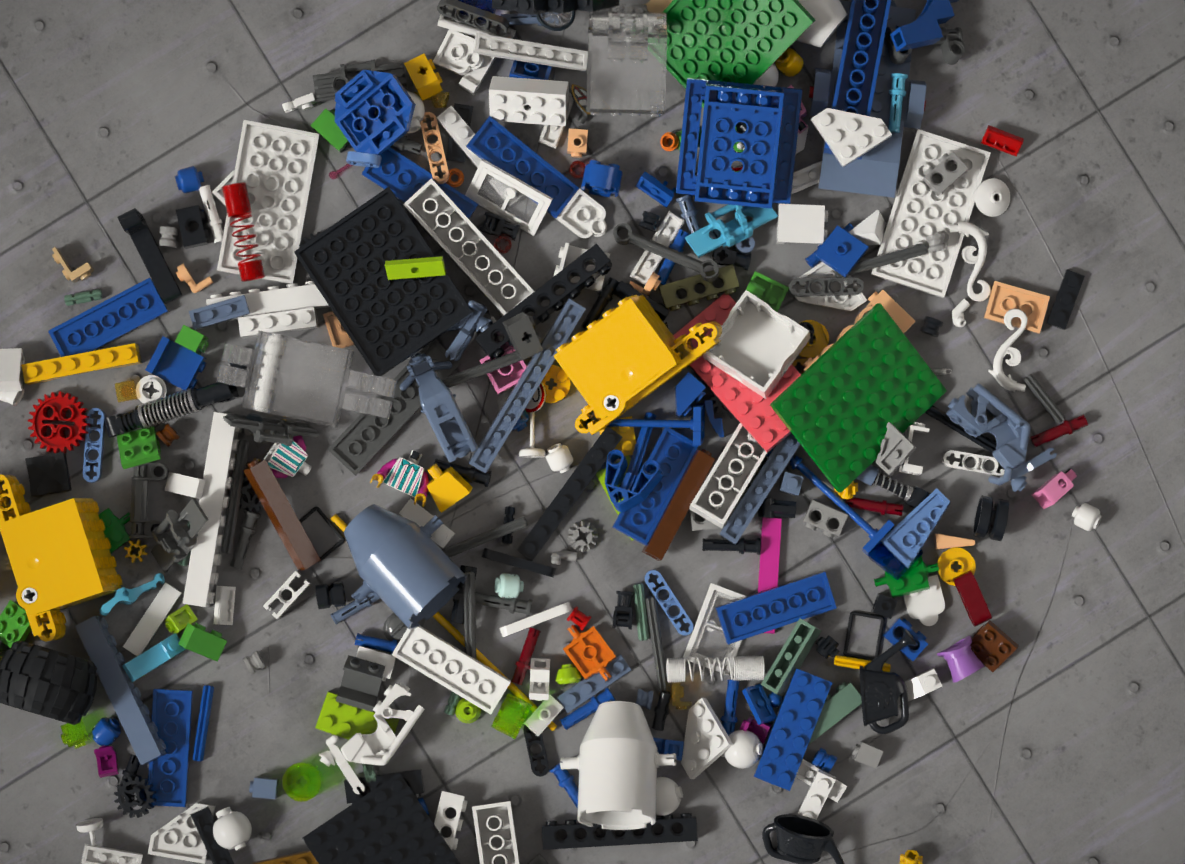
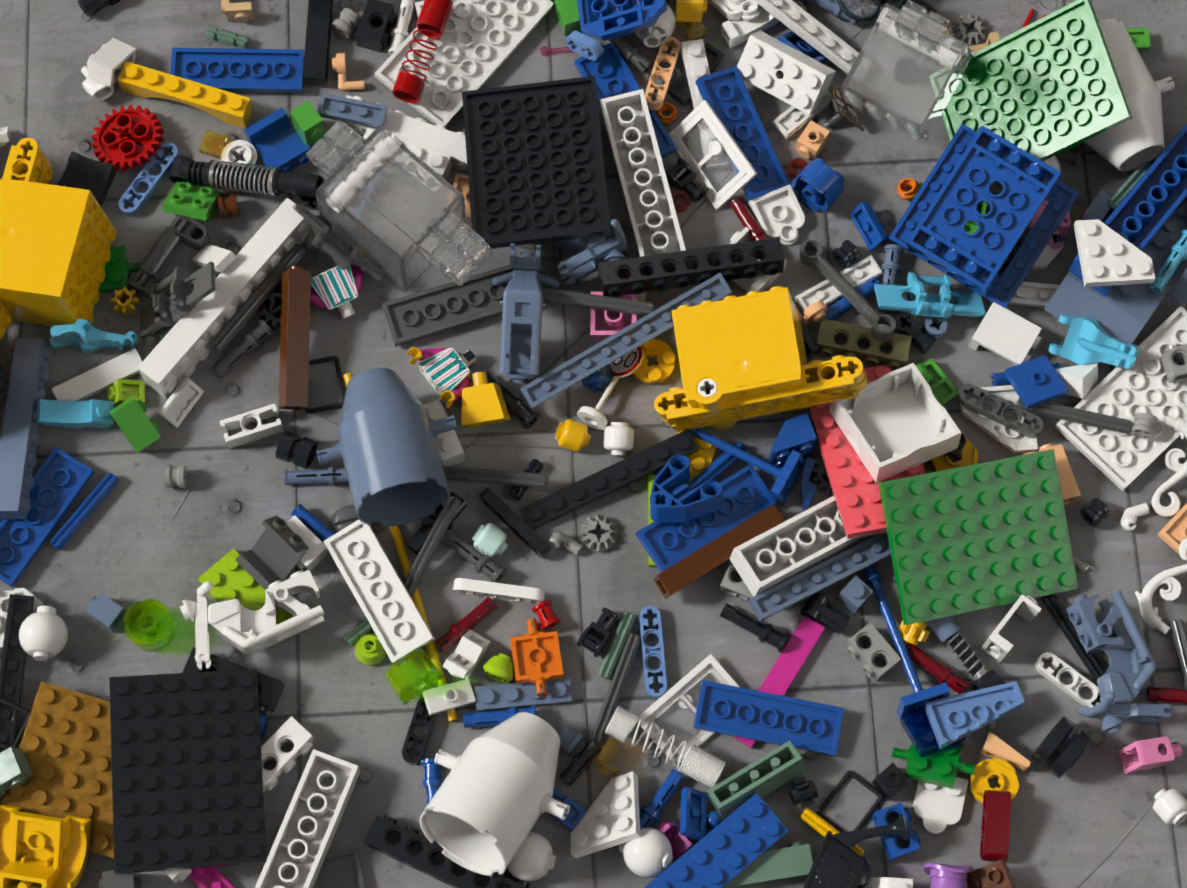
camera: 30 degrees right, 15 degrees down
sand green axle [362,764,377,783] -> none
lime tile [385,256,446,280] -> none
dark grey brick [502,312,543,360] -> none
yellow head [775,48,804,77] -> none
light grey wing [876,422,917,476] -> none
none -> yellow head [555,419,591,452]
none -> dark red pin [729,197,767,241]
none -> medium azure animal [1048,314,1139,369]
none -> sand green axle [1108,161,1152,210]

